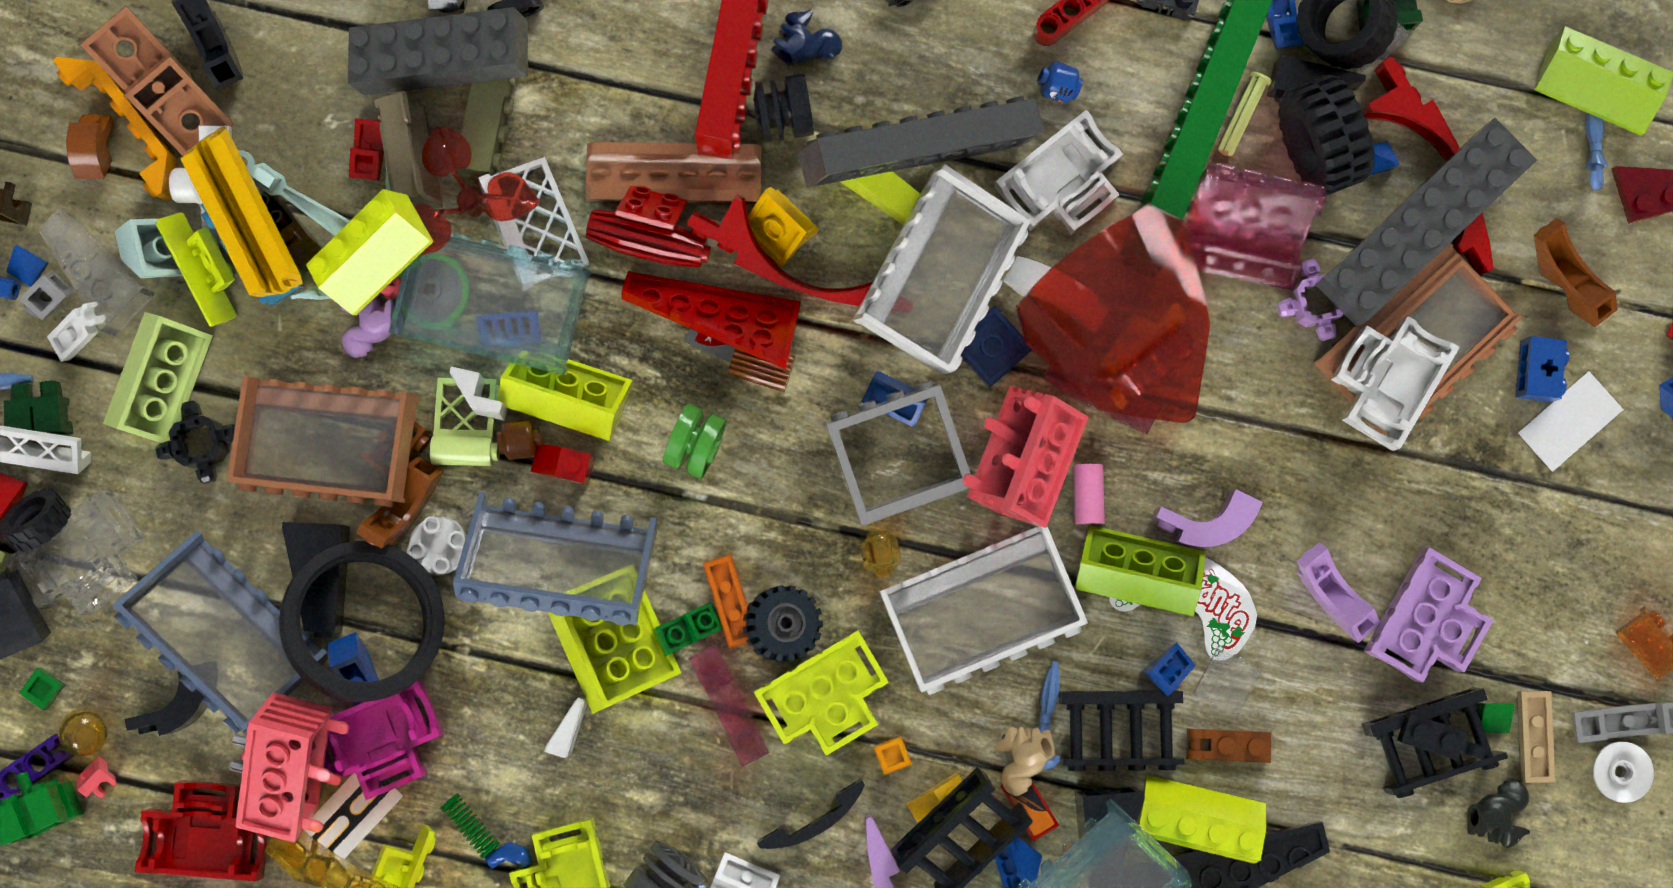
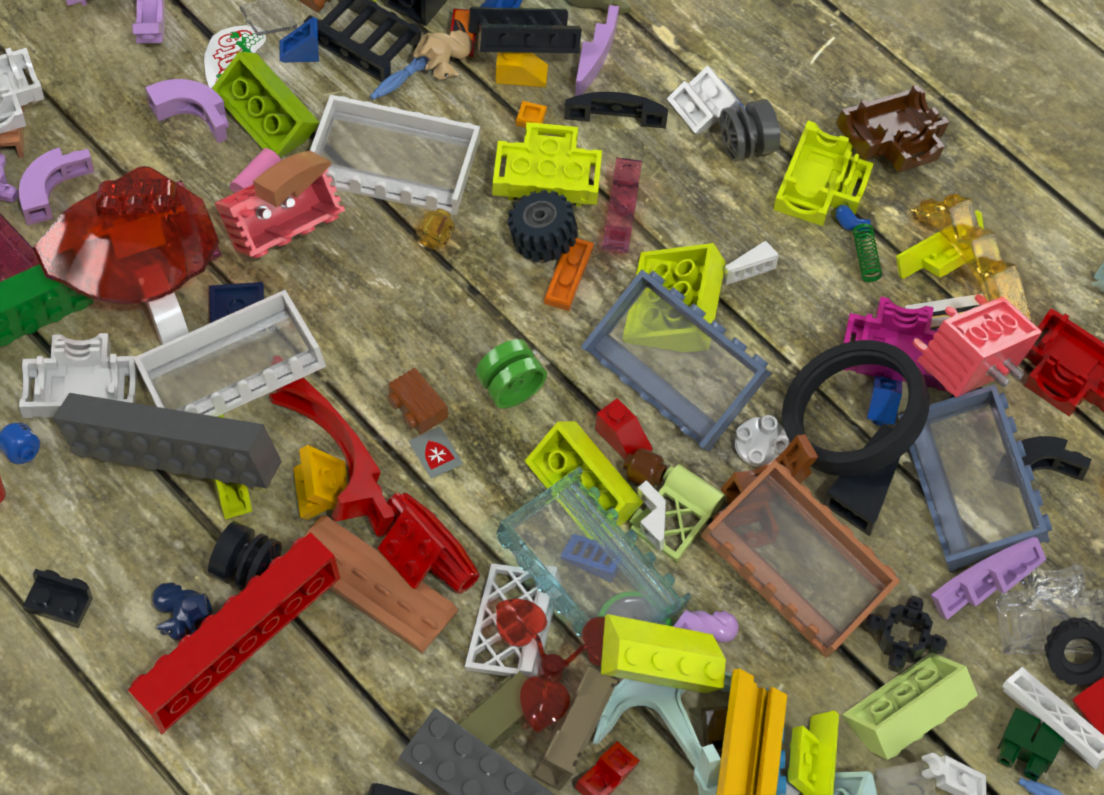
camera: 145 degrees left, 25 degrees down
red wing [621,271,801,369] -> none
green slope [652,602,723,657] -> none
light grey window [825,380,971,526] -> none
blue slope [862,371,928,427] -> none
none -> lavender arch [19,147,94,226]
none -> nougat slope [253,151,331,207]
none -> lavender slope [931,537,1046,620]

